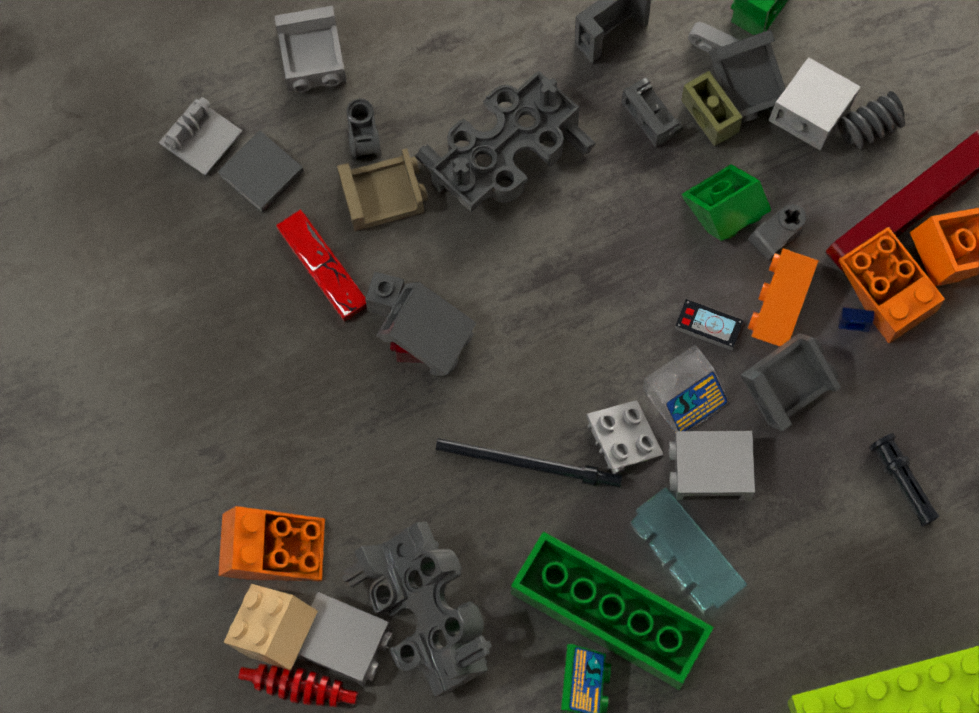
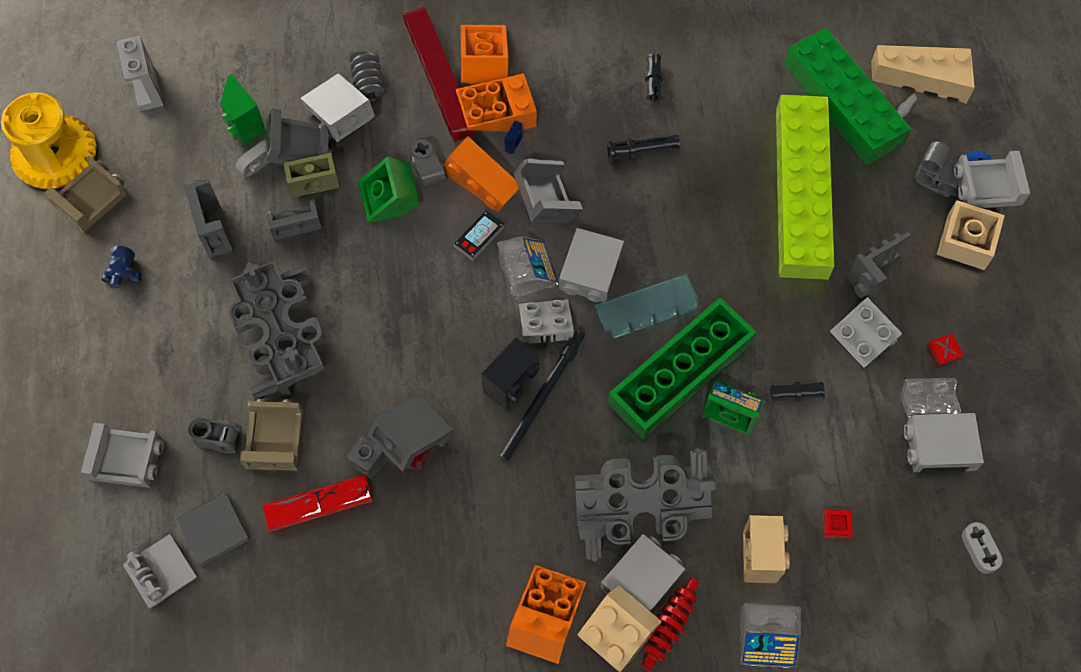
camera: 75 degrees left, 5 degrees down
none -> black slope [481,337,540,411]

